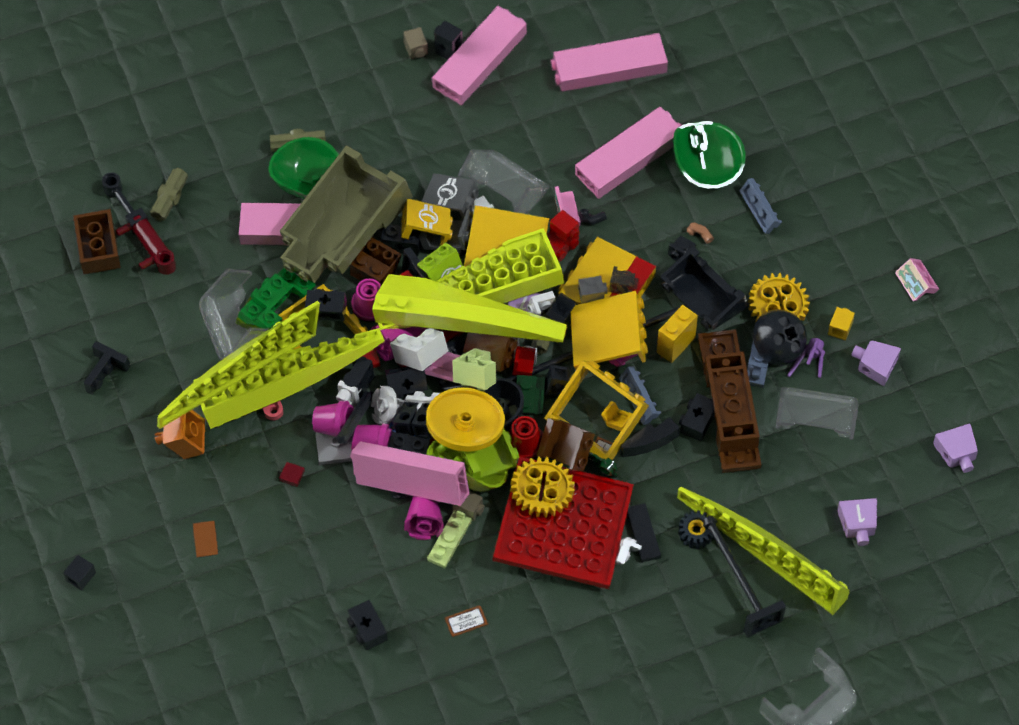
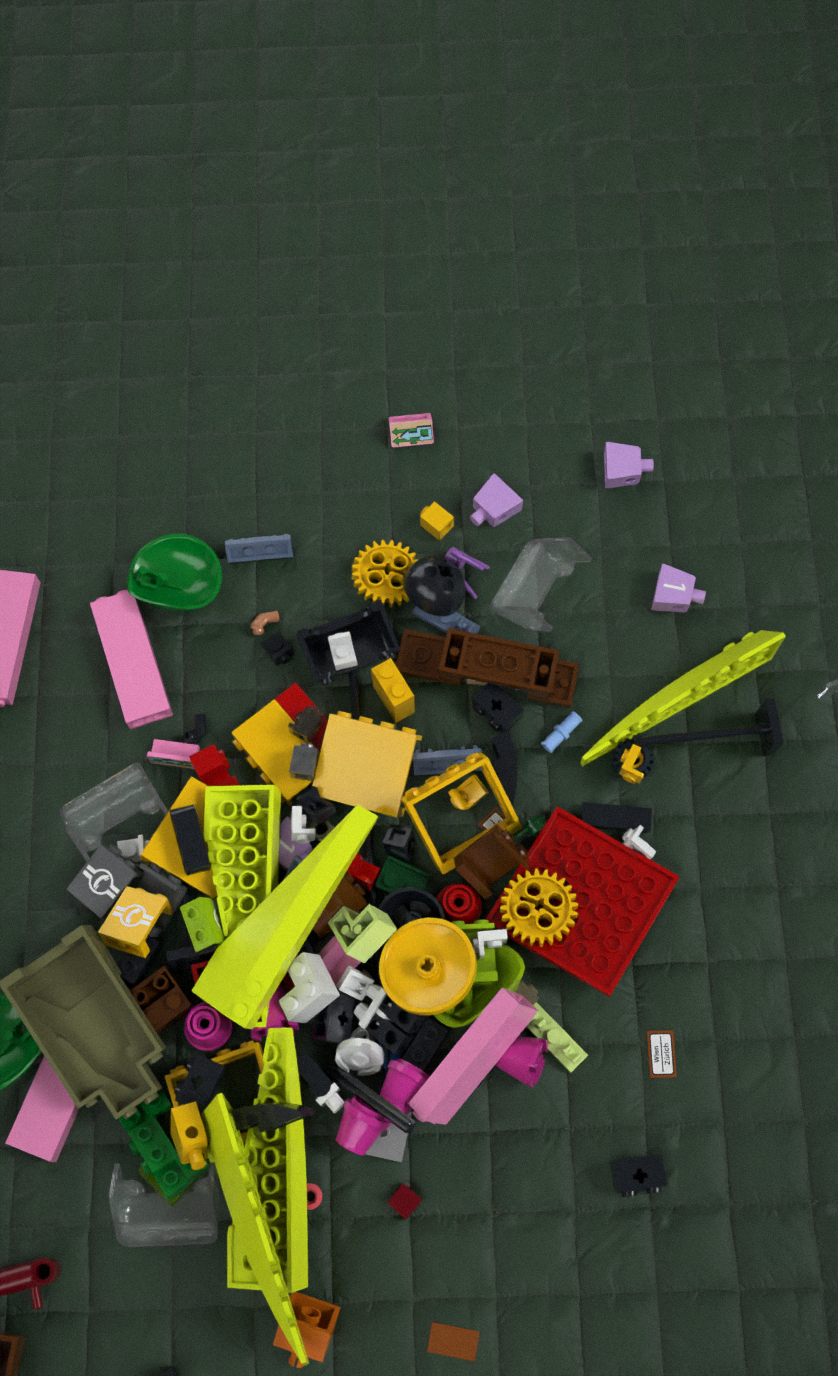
camera: 70 degrees left, 10 degrees up
none -> black beam [170,804,210,876]
none -> yellow torso [171,1101,208,1170]
none -> black slope [232,1102,315,1133]
none -> white bracket [328,632,358,670]
none -> white bracket [336,965,374,1001]
none -> white bracket [473,929,507,960]
none -> light blue pin [541,711,583,753]
none -> yellow bracket [619,744,644,784]

